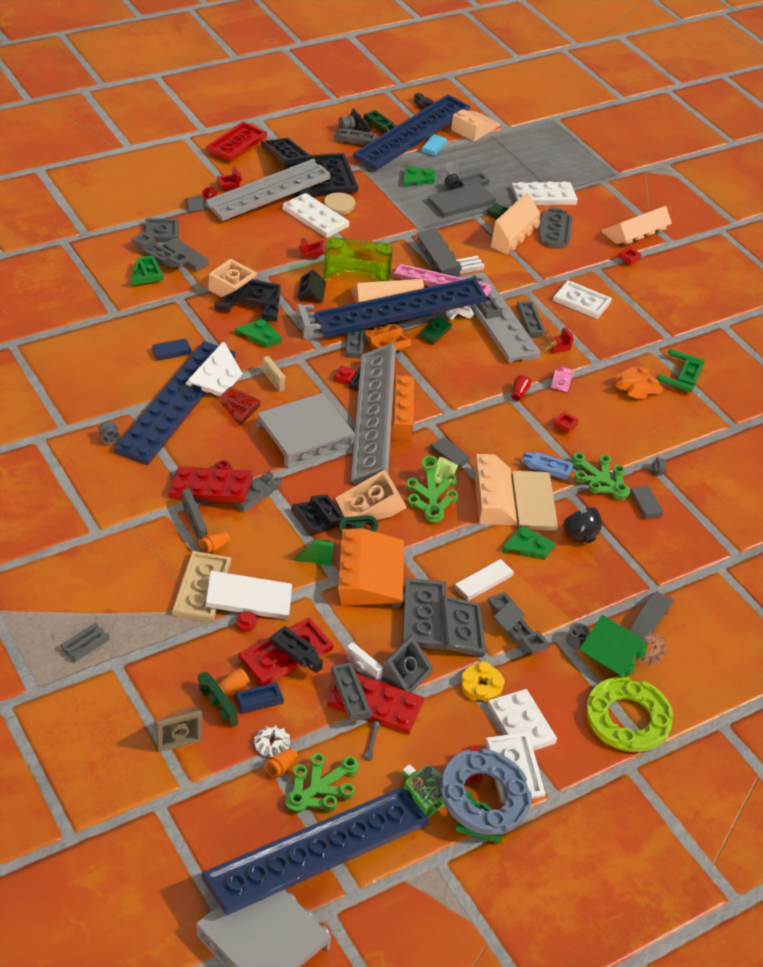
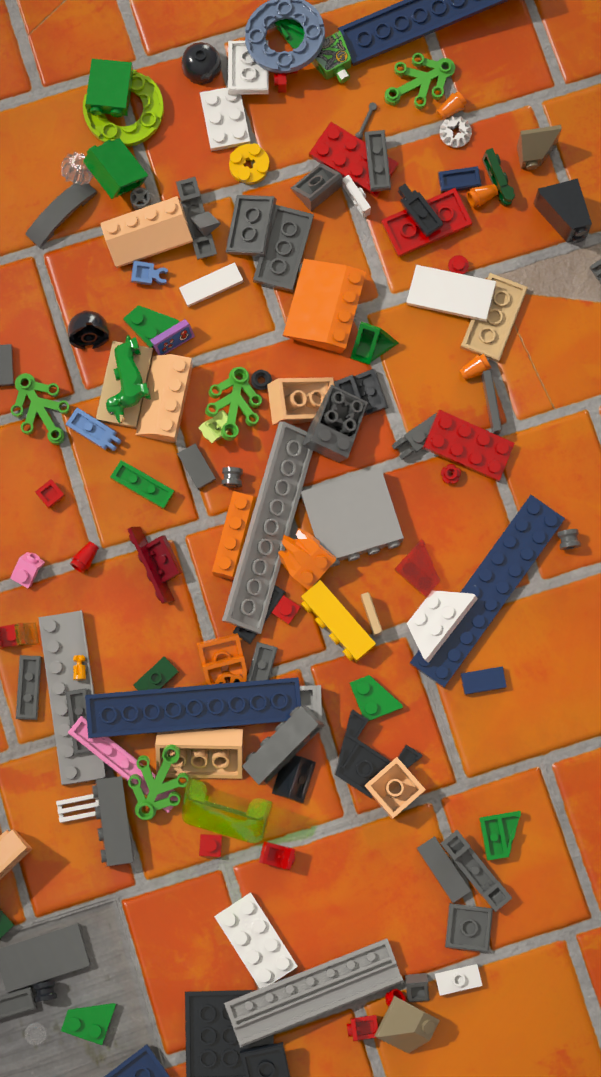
camera: 160 degrees left, 35 degrees up
tan tile [324,193,355,215] -> none
dark green plate [338,515,378,535] -> none
none -> light orange piece [73,655,86,681]
none -> green brick [86,58,134,117]
none -> light nougat slope [100,196,193,268]
none -> green animal [106,335,151,424]
none -> green plate [110,460,175,509]
none -> dark red bracket [128,526,183,604]
none -> bright green plant [128,745,190,820]
none -> medium blue plate [131,261,168,285]
none -> slope [150,319,195,355]
none -> black cylinder [181,42,222,85]
none -> dark grey wheel [221,467,243,488]
none -> dark grey brick [242,706,325,785]
none -> black plate [251,370,272,390]
none -> orange plate [278,528,336,590]
none -> yellow brick [301,580,376,663]
none -> dark grey slope [302,385,368,463]
none -> dark tan slope [374,996,440,1053]
none -> white plate [435,964,482,996]
none -> black slope [534,178,592,243]

